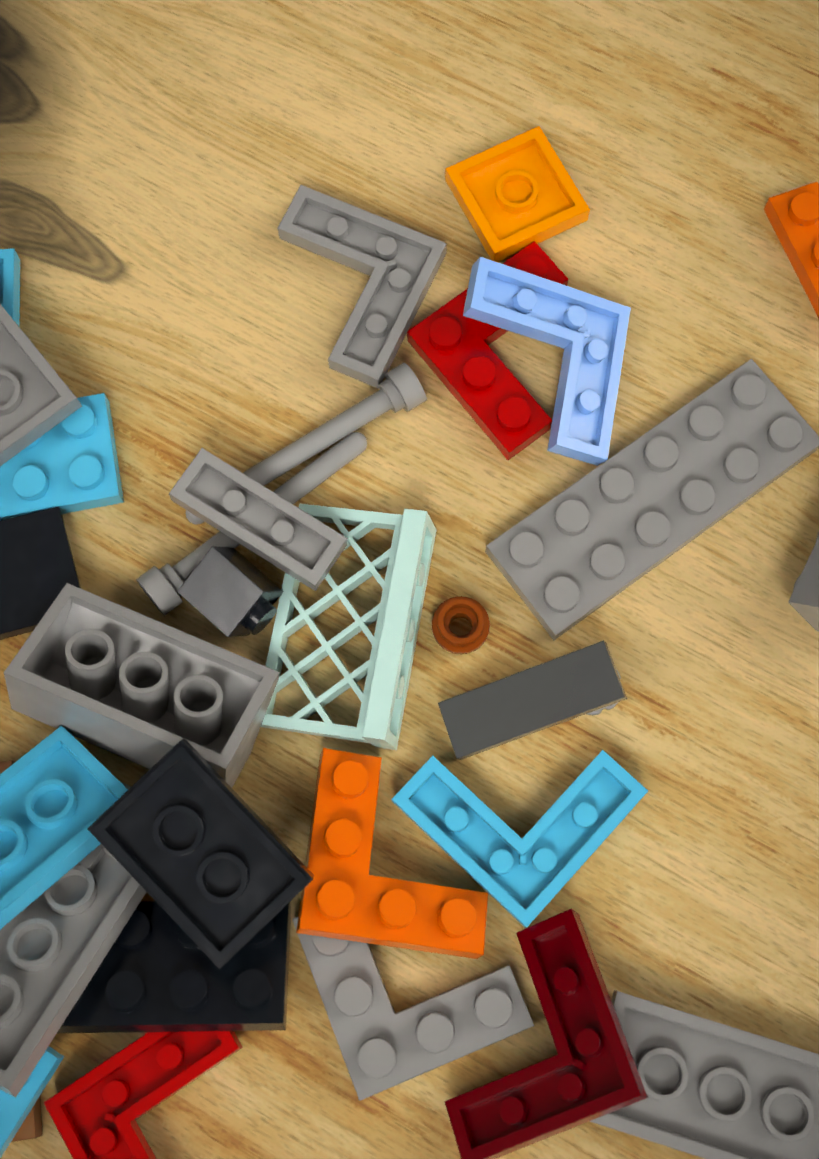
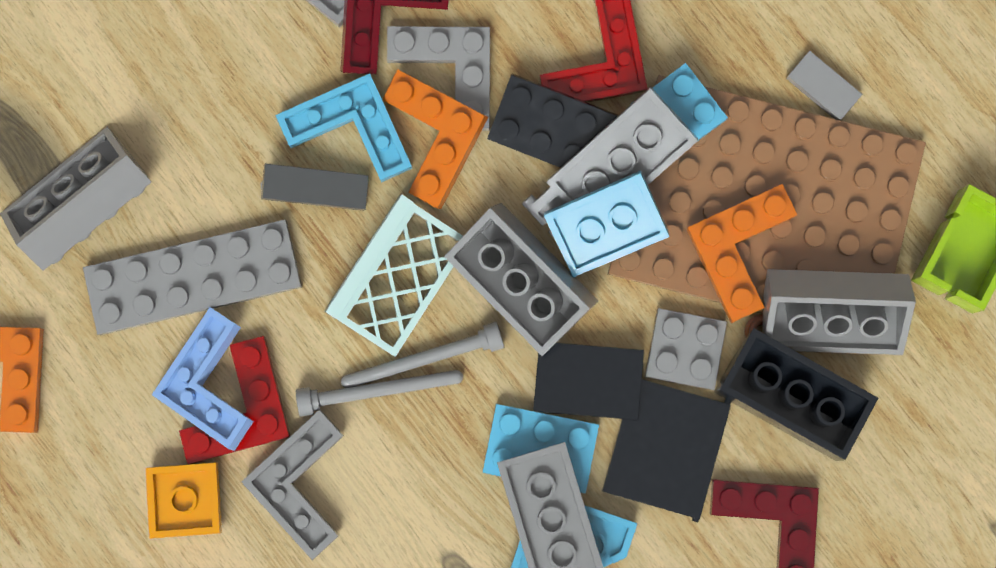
camera: 160 degrees left, 10 degrees up
black tile [87,738,314,969] -> none
light grey plate [169,448,347,591] -> none
brick [177,546,283,637] -> none
dark orange plate [432,596,490,655] -> none

